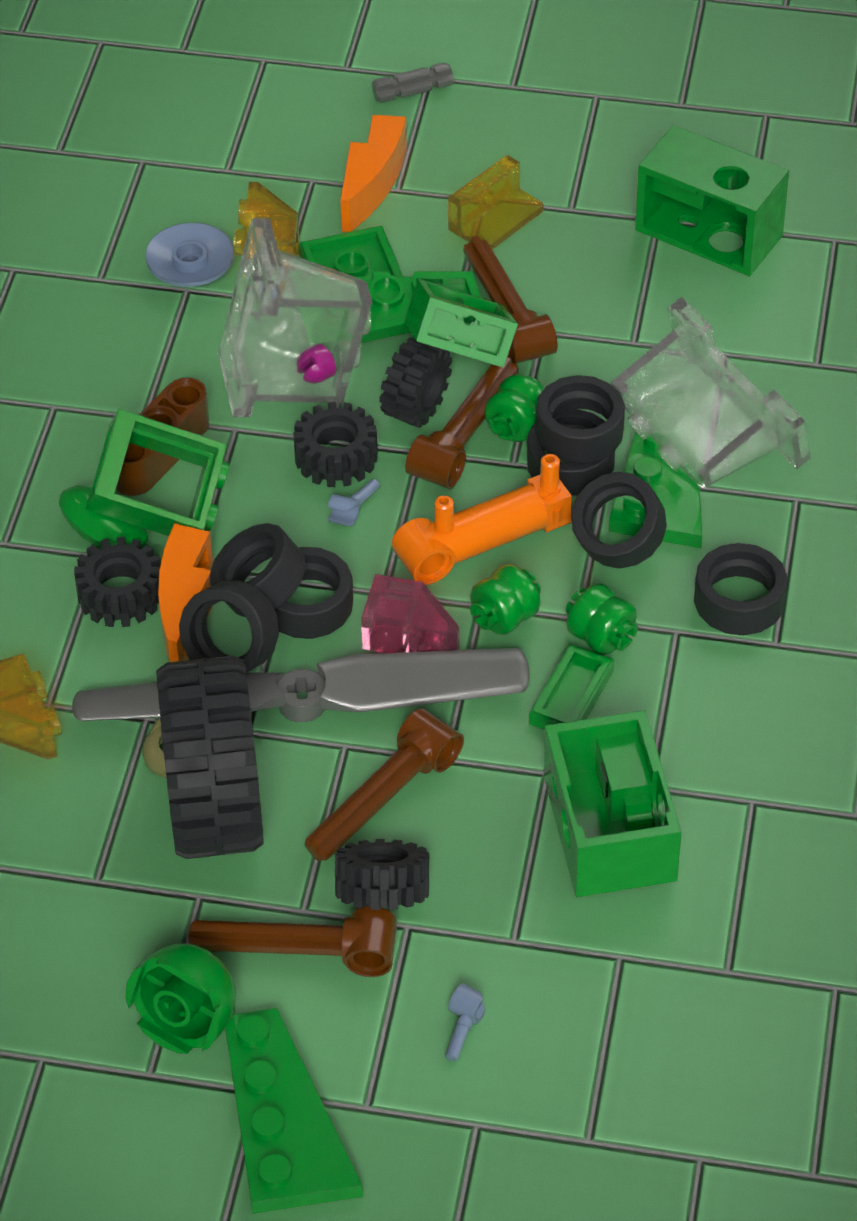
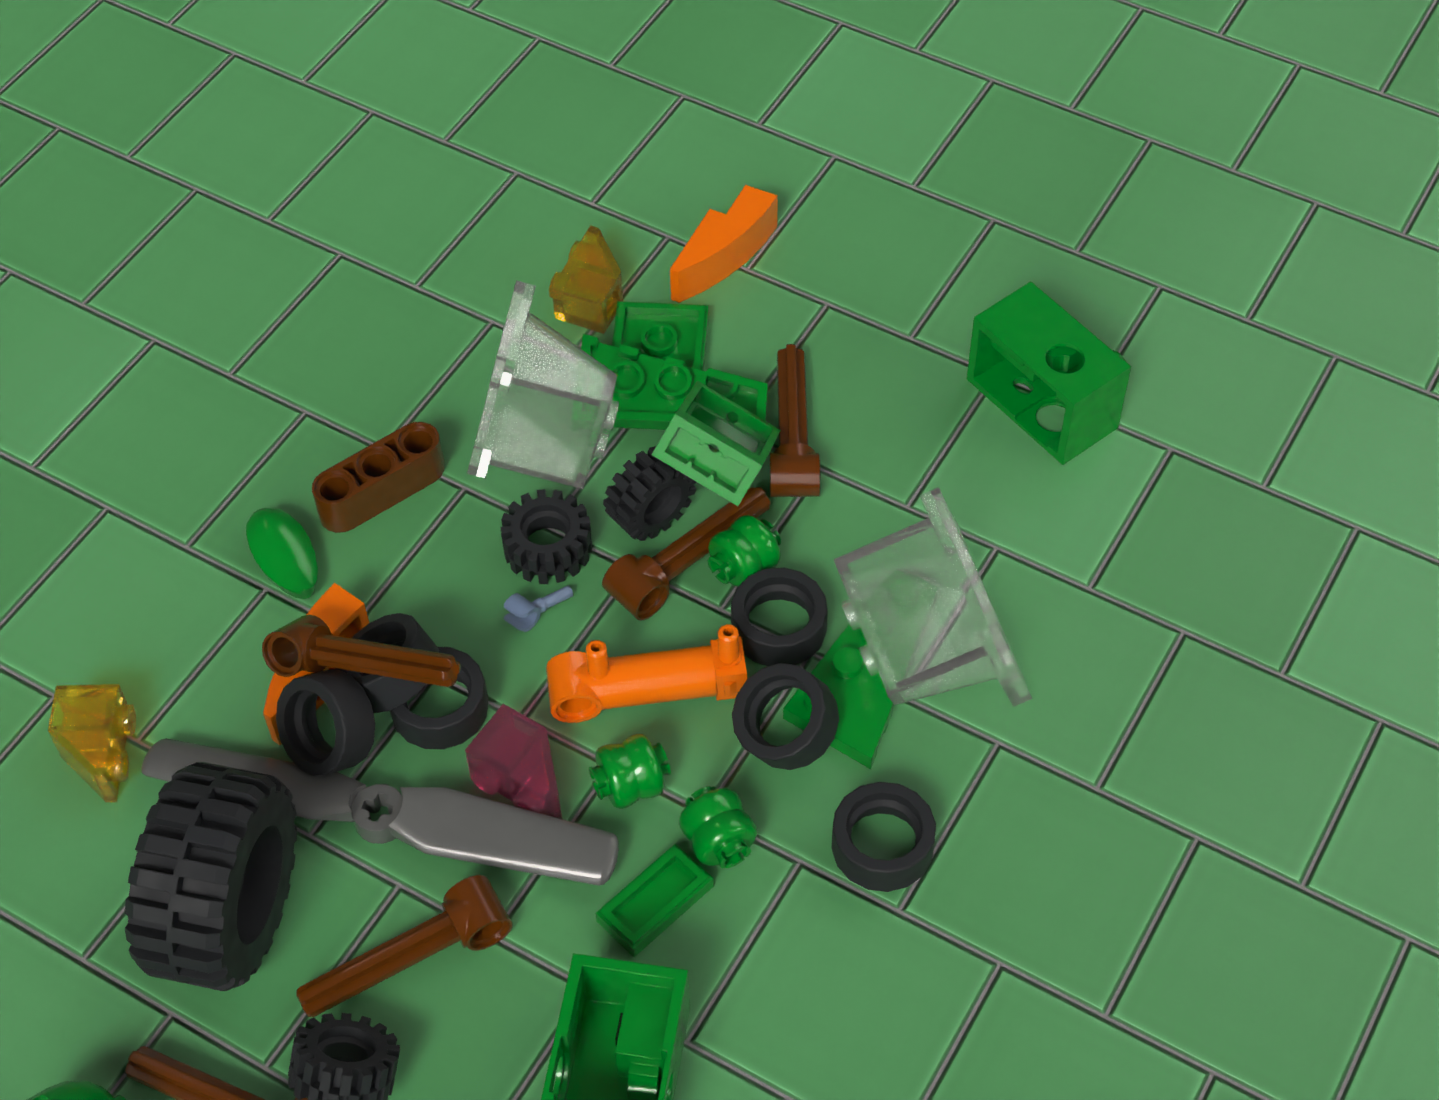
camera: 20 degrees right, 5 degrees up
black tyre [74,537,160,627] -> none
green window [85,409,230,536] -> none
sand blue dish [146,223,234,287] -> none
magenta hinge [296,344,336,384] -> none
dark grey axle [372,63,453,102] -> none
clear yellow panel [448,155,543,249] -> none
black tyre [536,375,625,463] -> none
none -> reddish brown axle [262,615,461,687]

